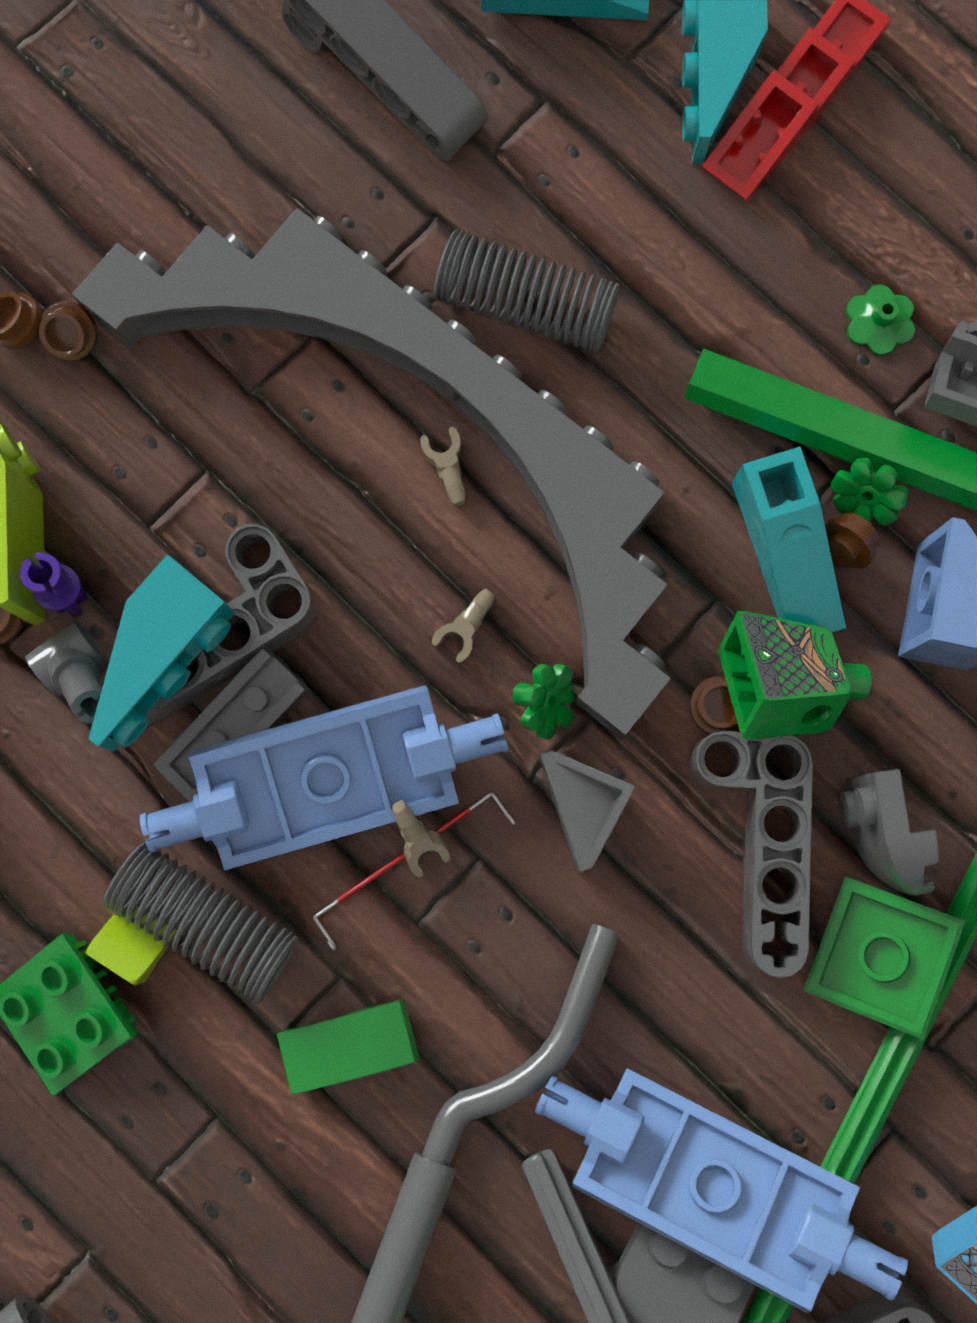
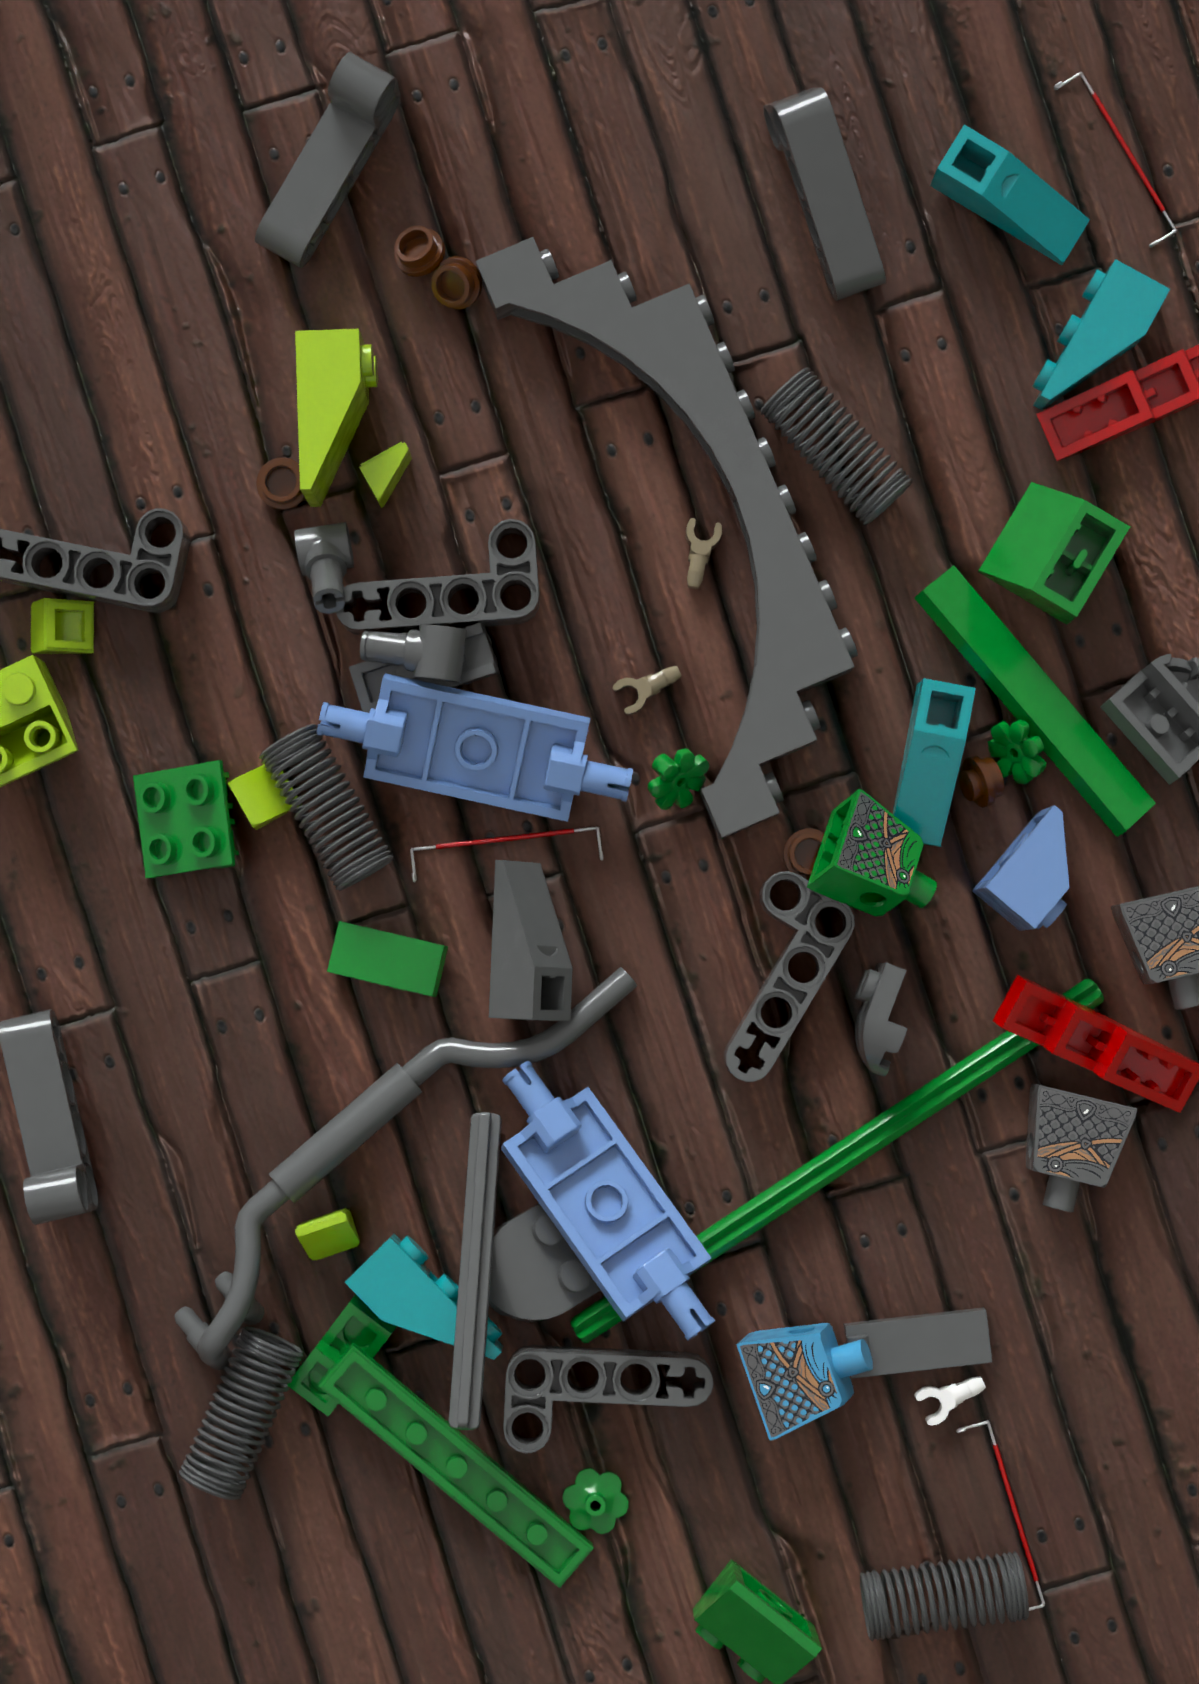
camera: 25 degrees right, 5 degrees up
dark purple axle [20,553,88,618] -> none
teal slope [89,554,235,752] -> none
dark tan piece [392,800,450,877] -> none
dark grey slope [539,751,636,872] -> none
green plate [803,876,966,1040] -> none
green plant [845,284,915,356] -> none
none -> lime slope [359,441,412,508]
none -> dark grey pin [360,624,467,682]
none -> dark grey slope [489,860,573,1021]
none -> green slope [978,482,1130,625]

